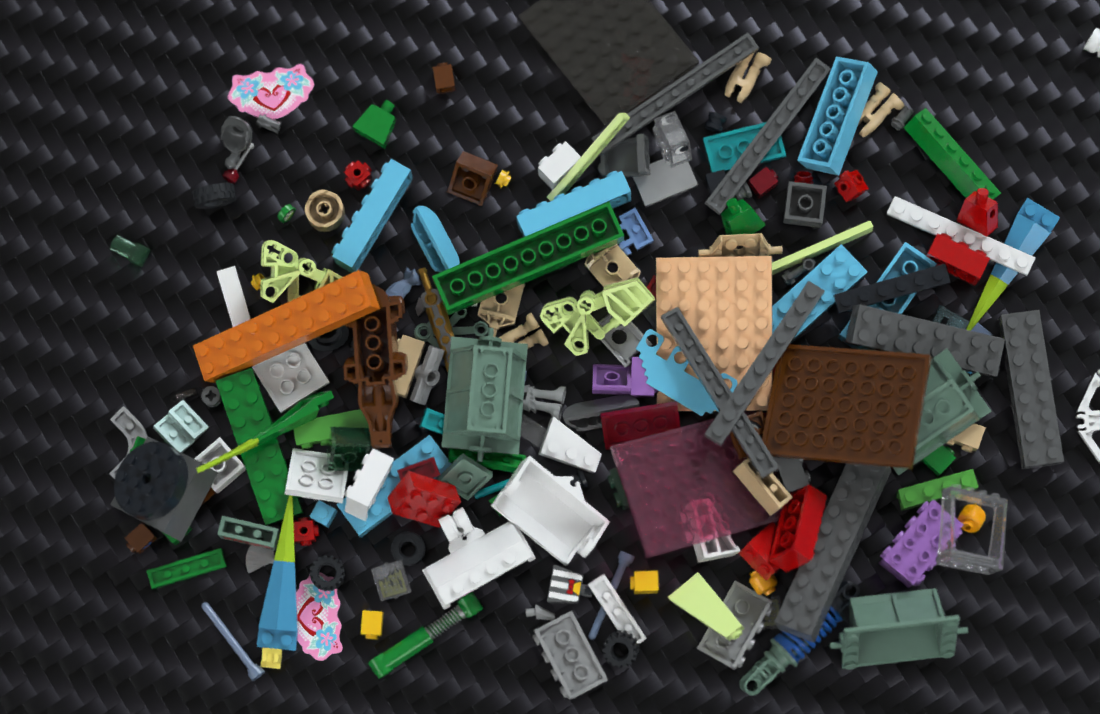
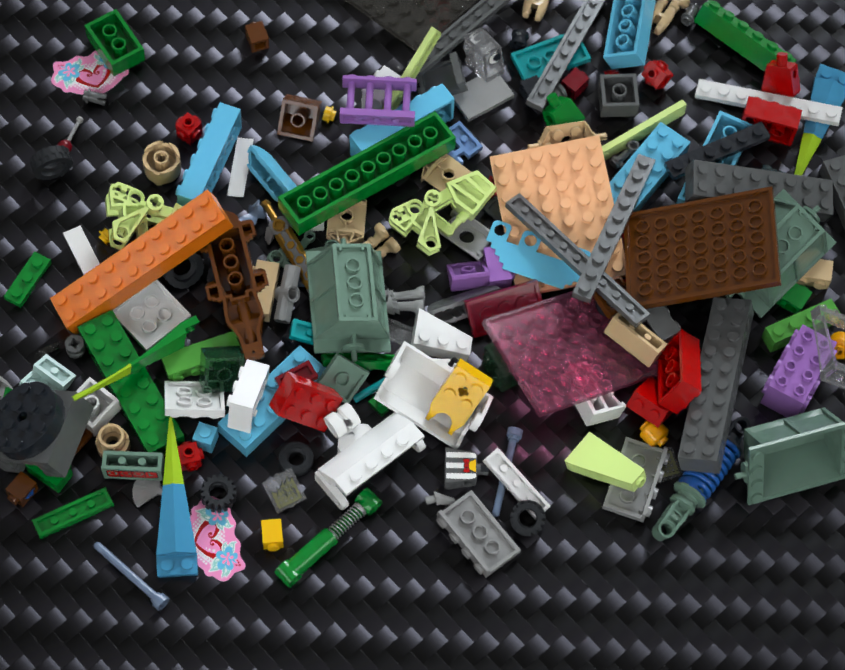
camera: 20 degrees left, 15 degrees down
dark grey piece [221,116,252,170] -> none
light yellow tile [261,648,283,669] -> none
green tile [278,204,296,223] -> none
green torso [353,100,396,149] -> none
yellow brick [630,571,658,594] -> none
none -> green plate [4,251,51,308]
none -> green brick [84,9,145,76]
none -> tan piece [95,422,130,457]
none -> white sticker [227,137,254,197]
none -> medium lavender fence [340,74,417,127]
none -> yellow brick [425,358,493,435]

